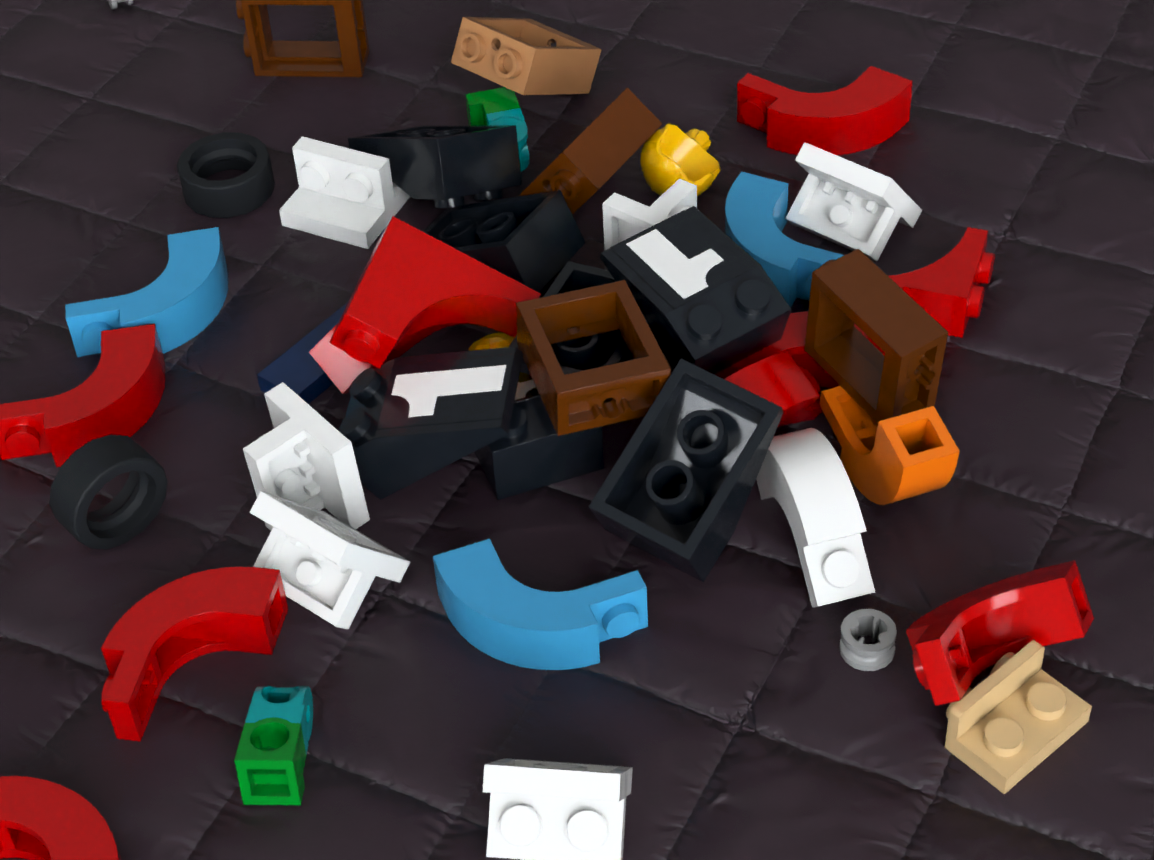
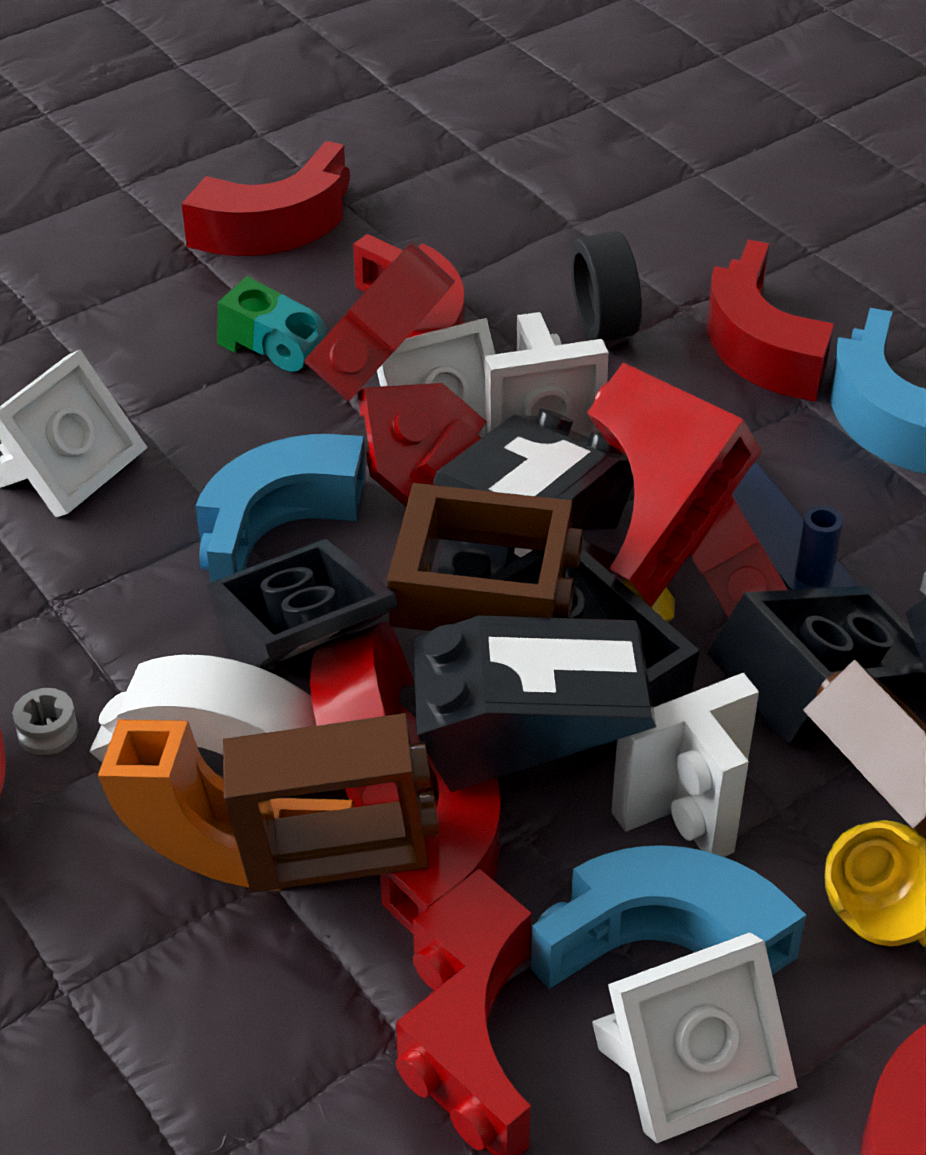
camera: 115 degrees right, 0 degrees up
none -> red arch [304,242,455,402]
none -> red plate [357,383,487,507]

